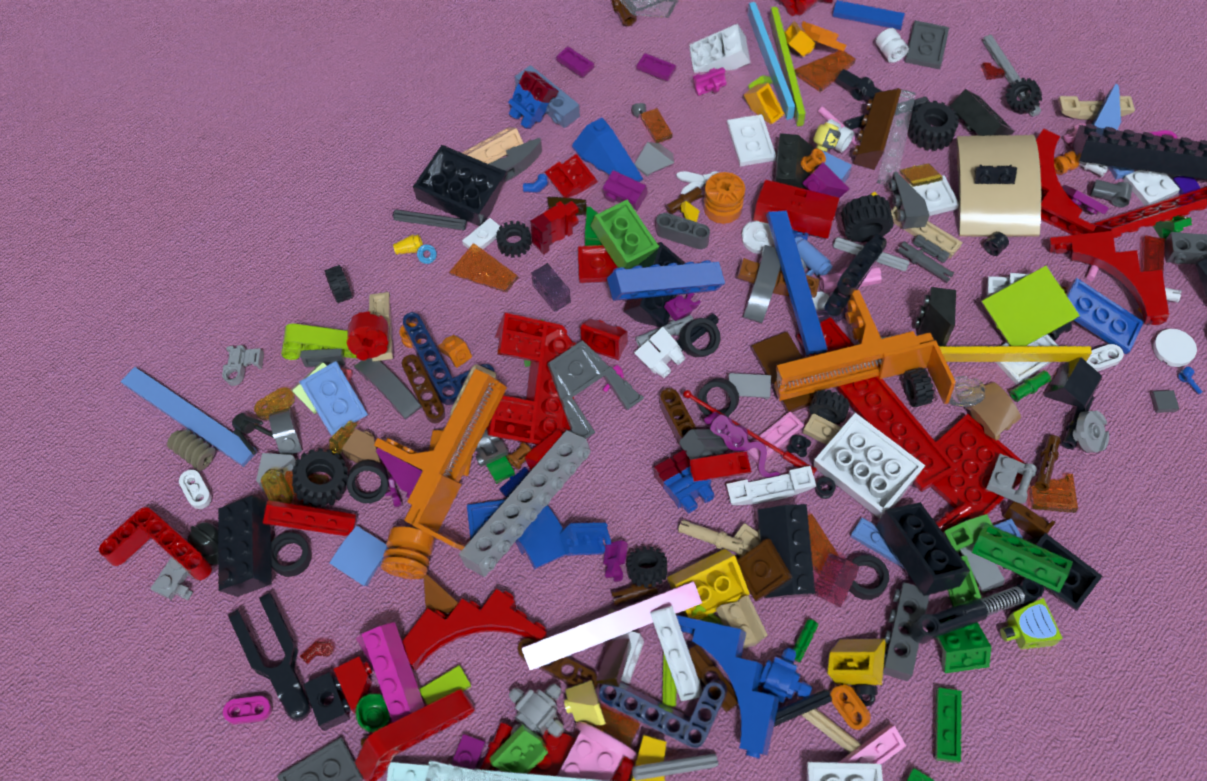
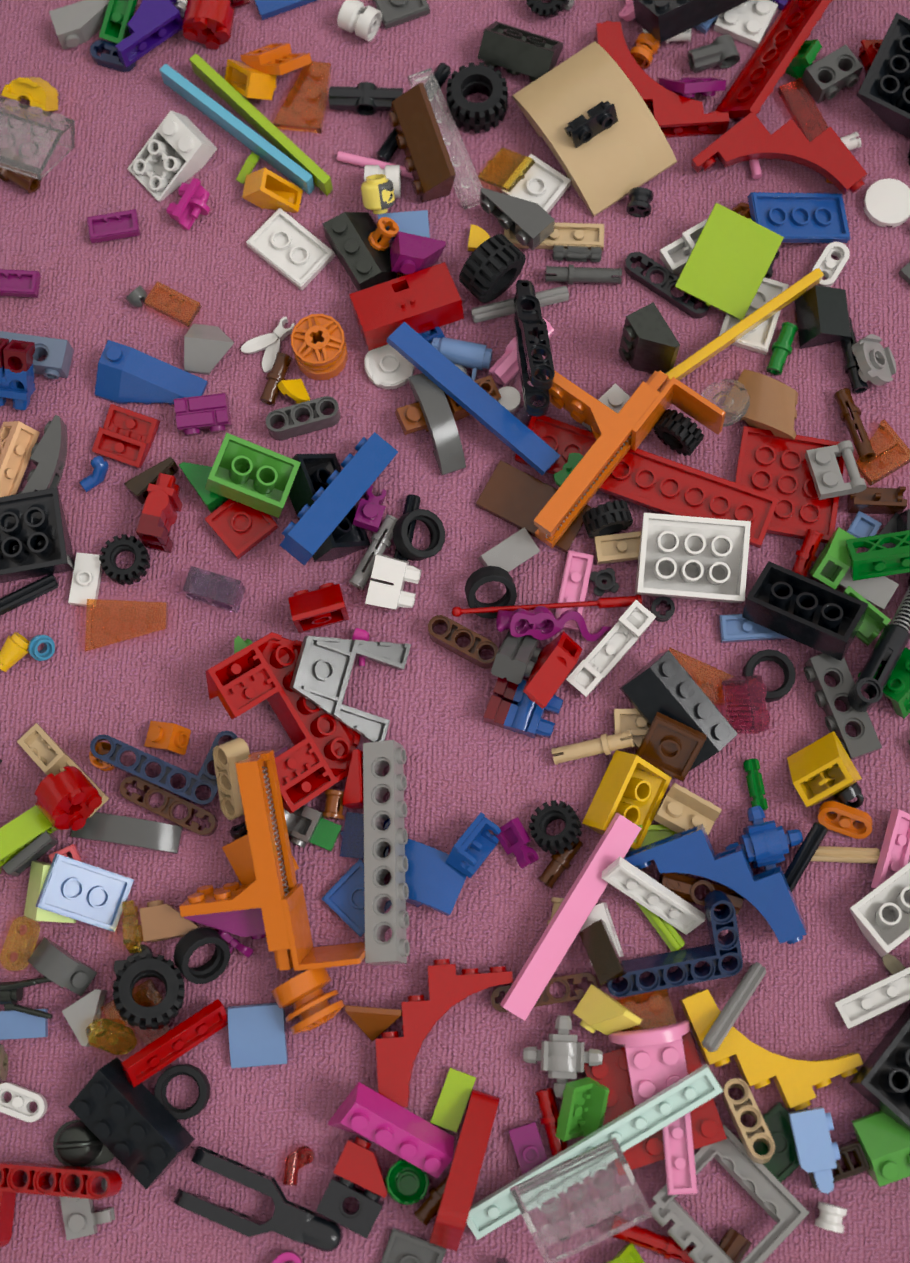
camera: 35 degrees left, 15 degrees up
none -> black beam [624,252,710,319]

